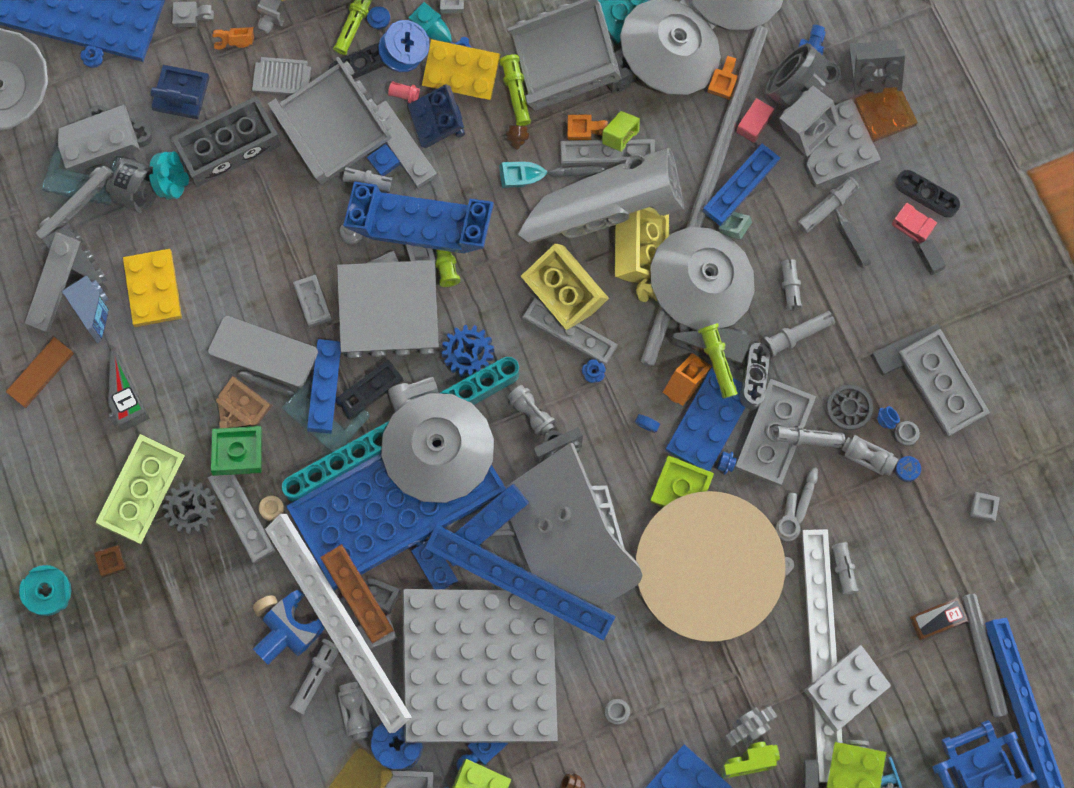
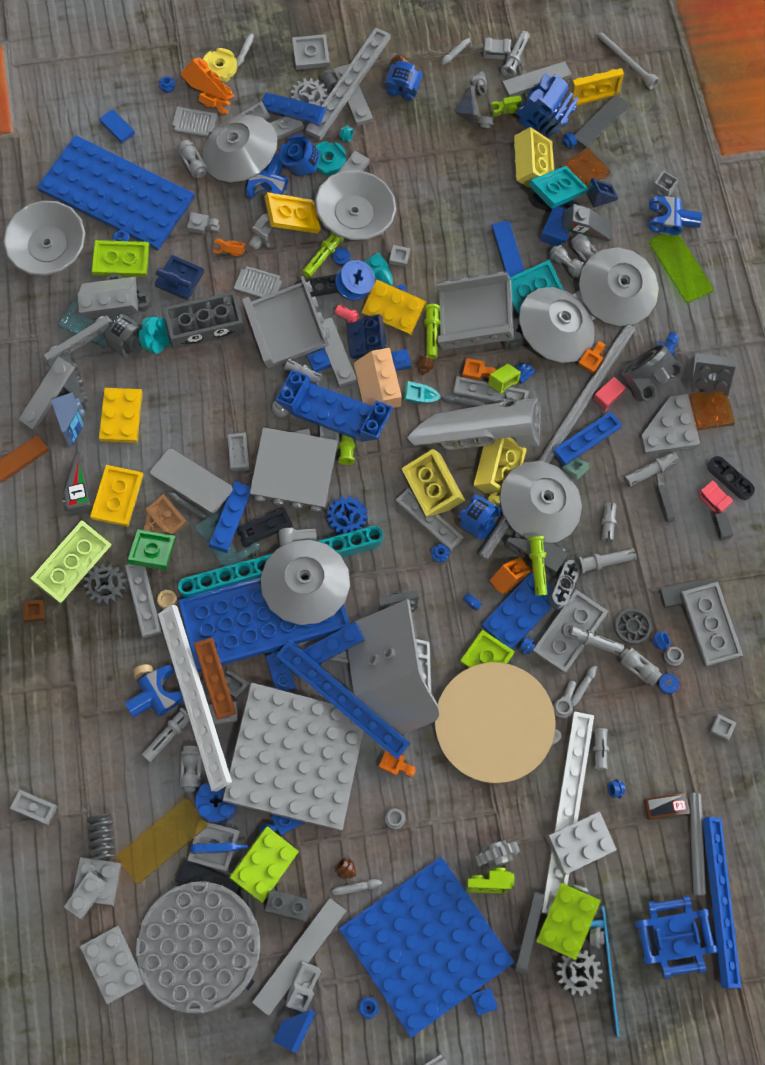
camera: 10 degrees right, 5 degrees down
light grey piece [507,385,555,436] -> none
light grey slope [779,86,840,157] -> none
none -> yellow plate [90,465,144,527]
none -> lime plate [92,240,150,277]
none -> light nougat slope [354,348,402,408]
none -> orange plate [378,750,416,778]
none -> blue plate [391,349,411,371]
none -> blue brick [459,494,501,540]
none -> blue plate [515,362,535,384]
none -> blue plate [608,779,625,799]

